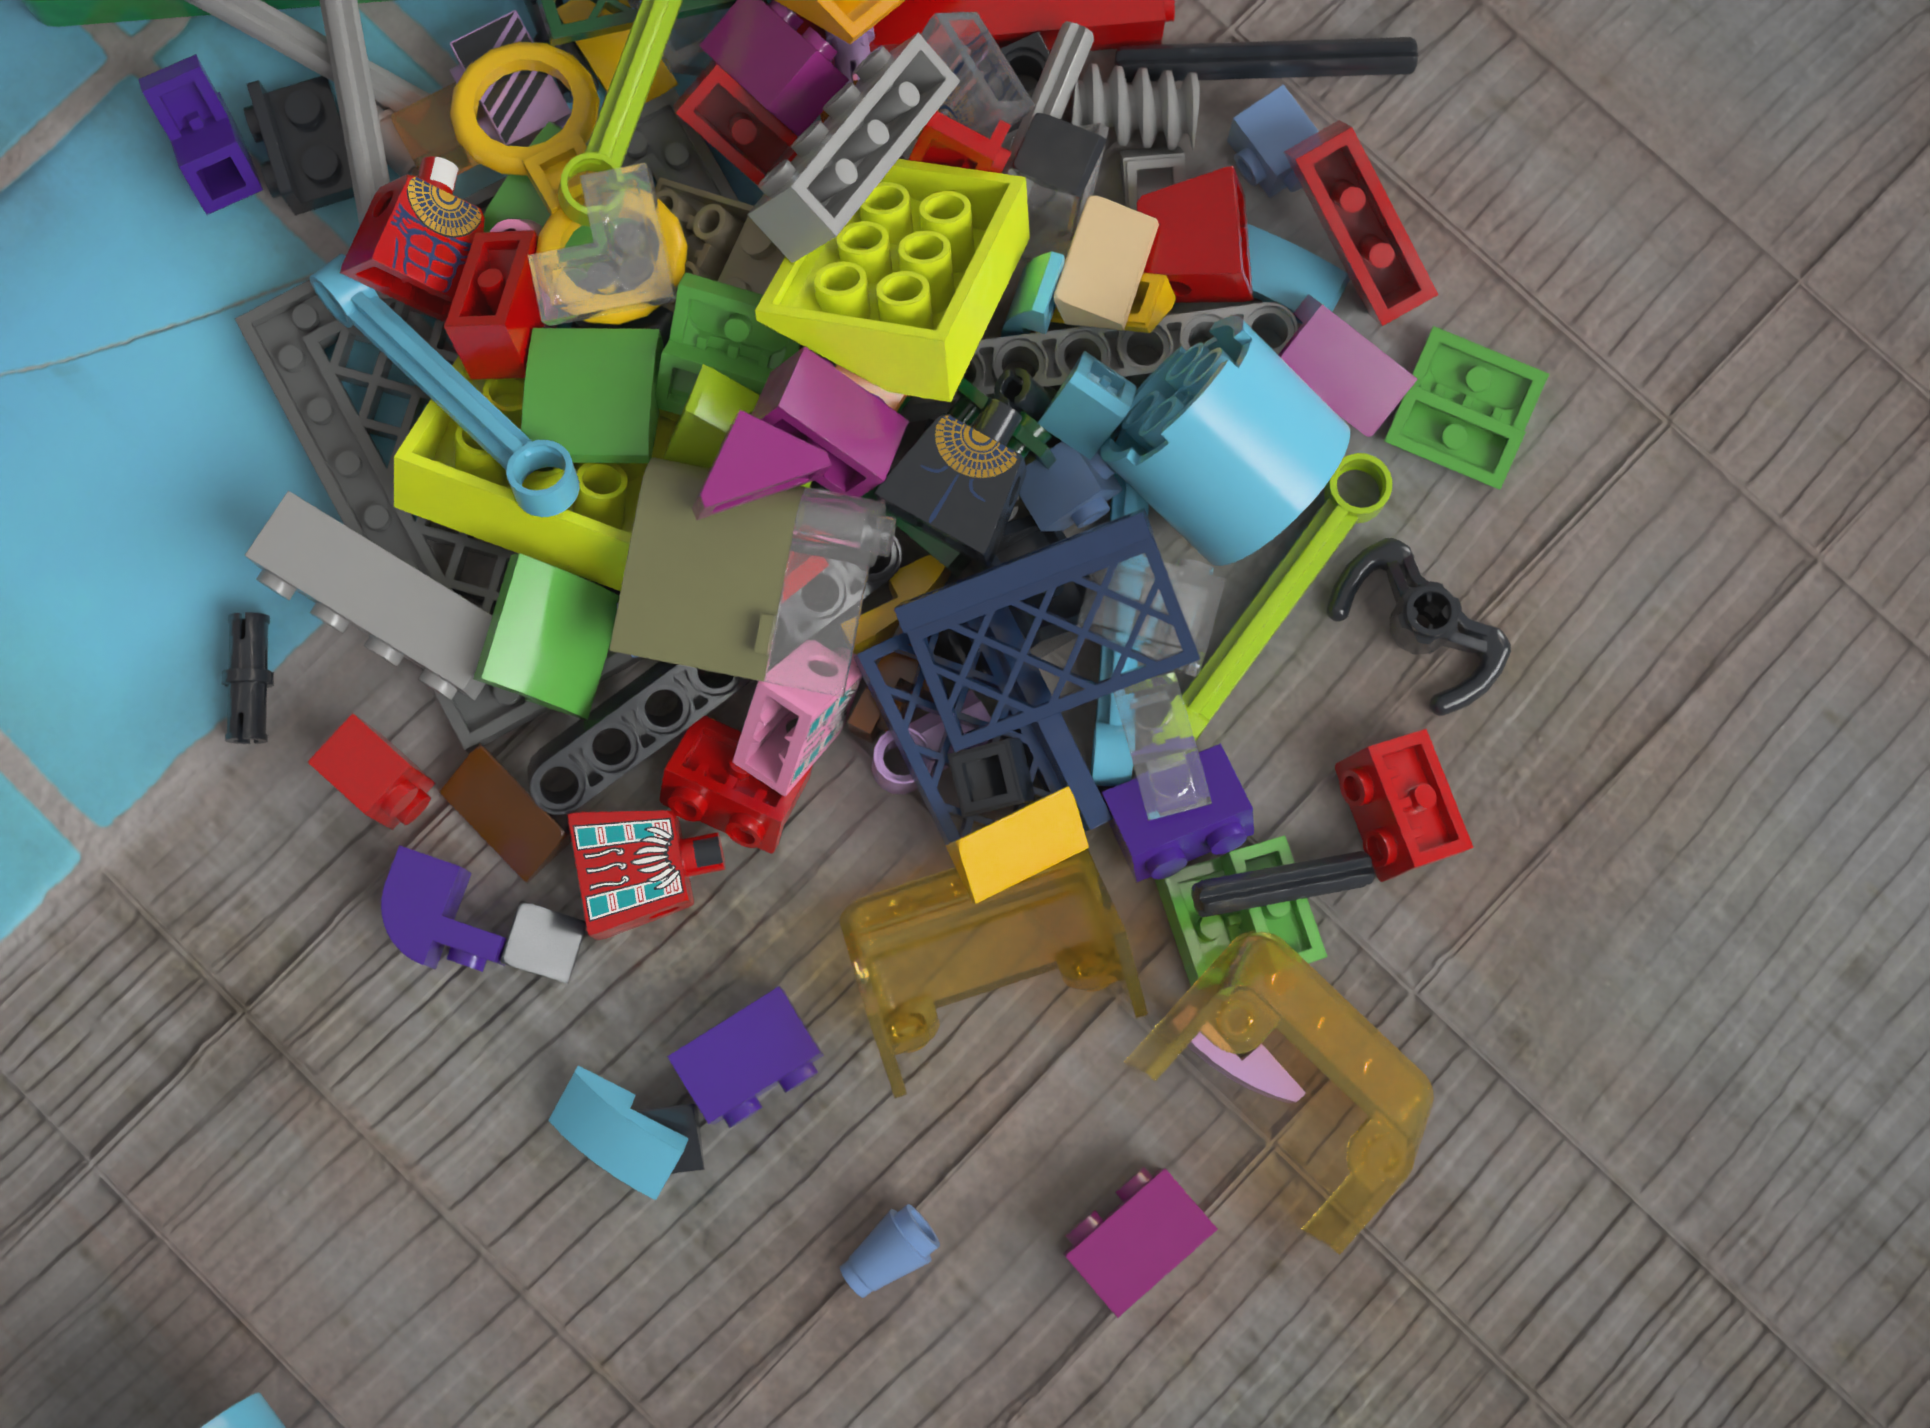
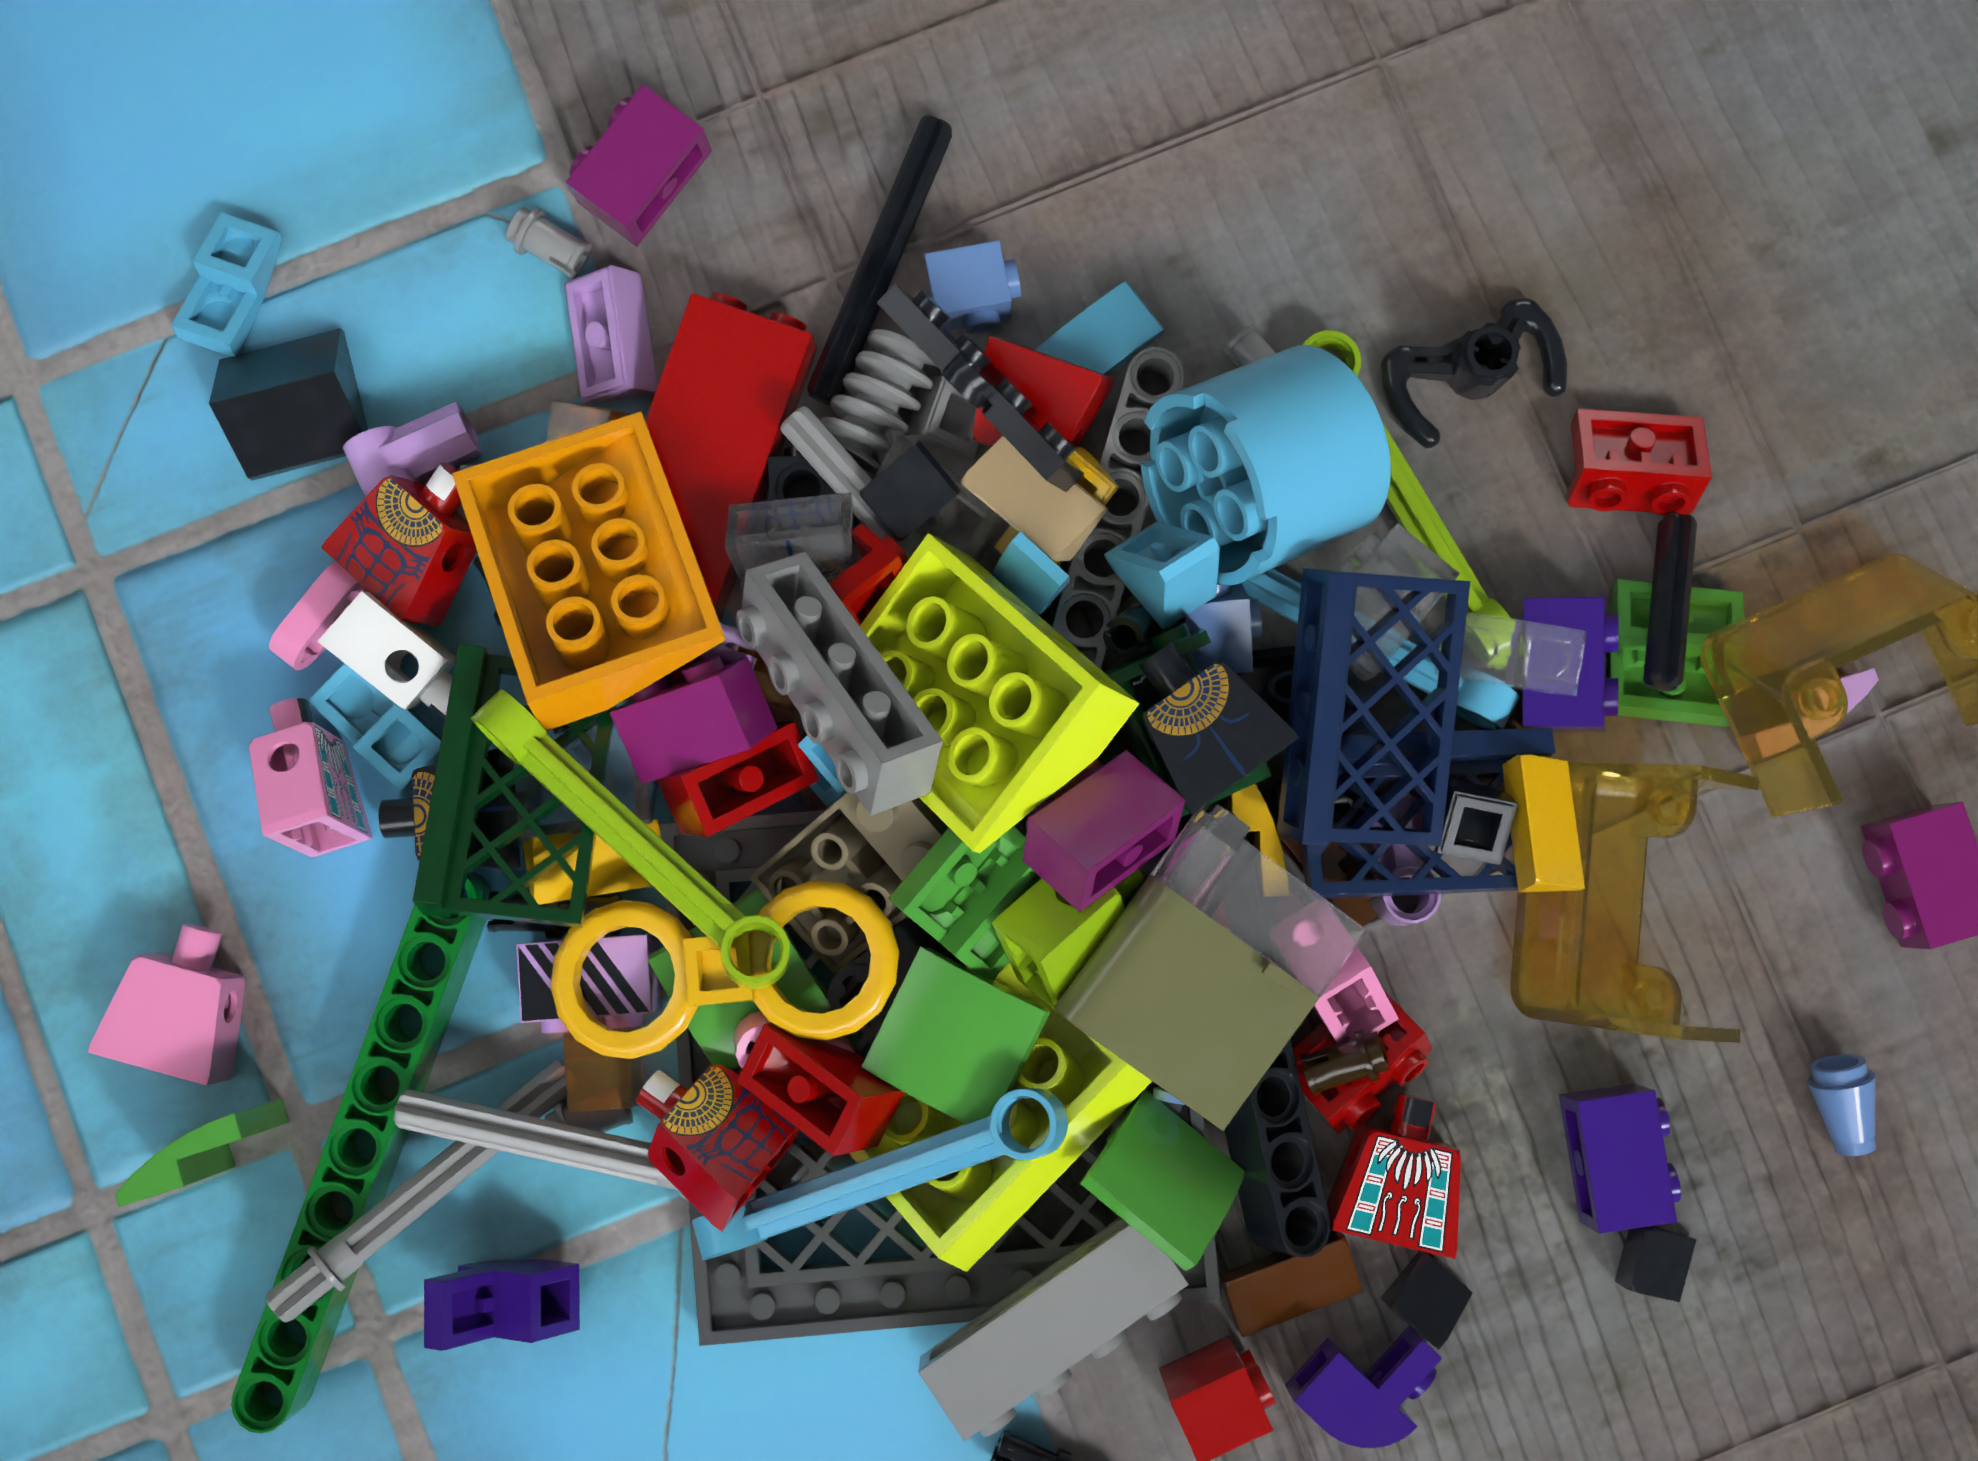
camera: 65 degrees left, 5 degrees up
black bracket [243,76,355,216] -> none
clear brick [528,163,677,326] -> none
medium azure slope [548,1066,689,1200] -> none
magenta slope [692,410,832,521] -> none
panel [1278,294,1418,437] -> none
red brick [1284,120,1439,326] -> none
bright green slope [1384,326,1549,490] -> none
none -> black hinge [877,283,1085,492]
none -> dark brown pin [1300,1029,1390,1095]

